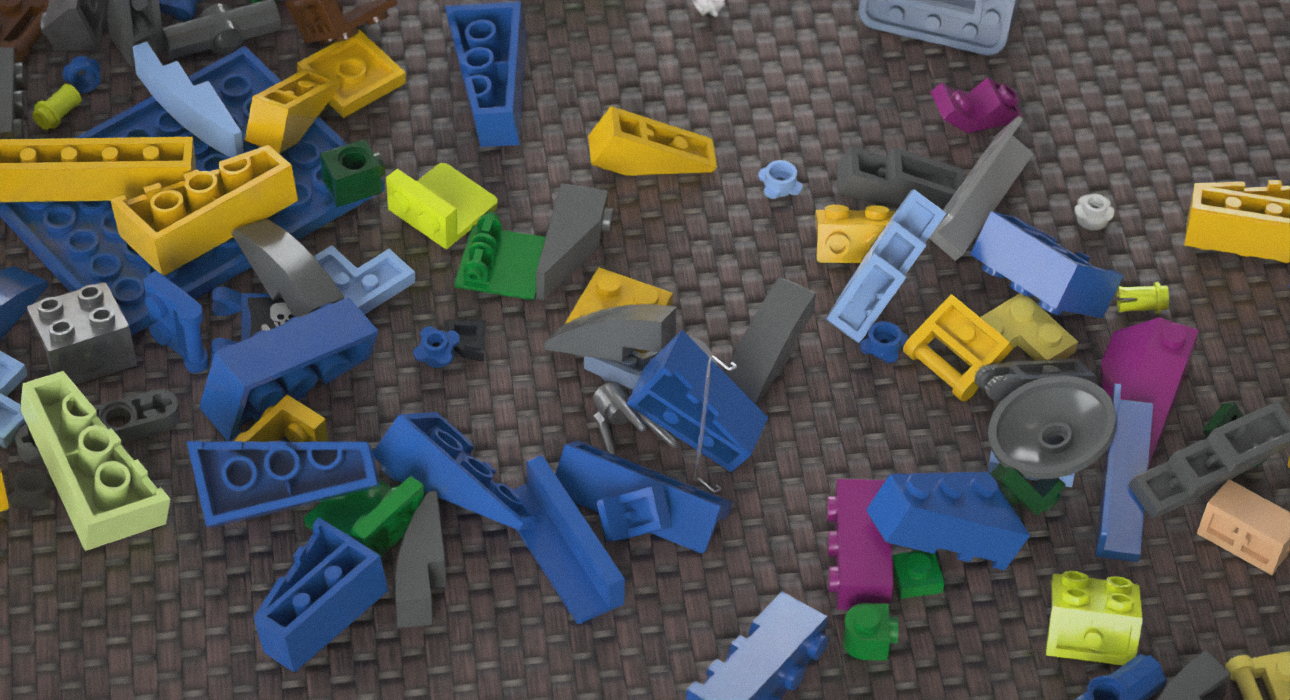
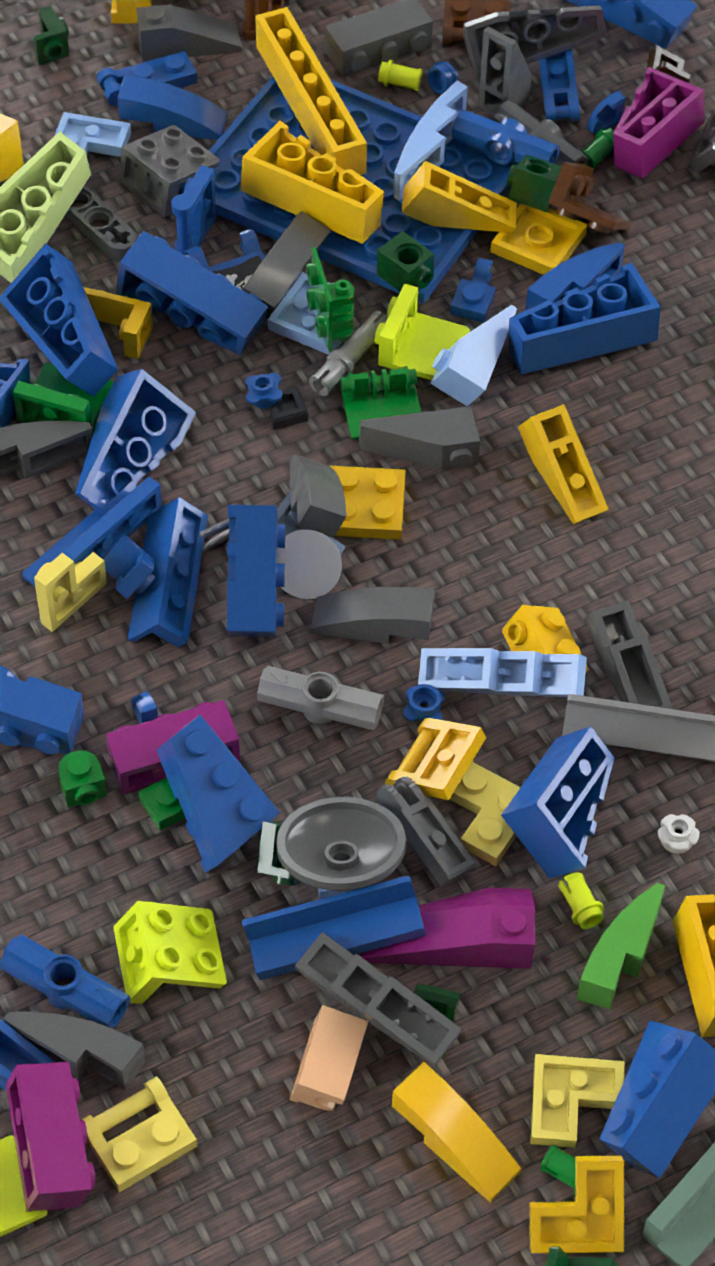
camera: 70 degrees right, 5 degrees up
piece [694,356,737,493] -> none
light blue plate [758,160,802,199] -> none
none -> light yellow plate [34,552,107,632]
none -> blue tile [131,691,158,724]
none -> light grey piece [257,665,384,730]
none -> green hinge [306,247,354,352]
none -> light grey pin [309,311,388,396]
none -> light blue slope [430,305,517,406]
none -> blue plate [450,257,496,323]
none -> blue piece [452,109,560,165]
none -> dark green brick [506,154,562,213]
none -> blue slope [525,242,625,311]
none -> bright green slope [577,883,665,1010]

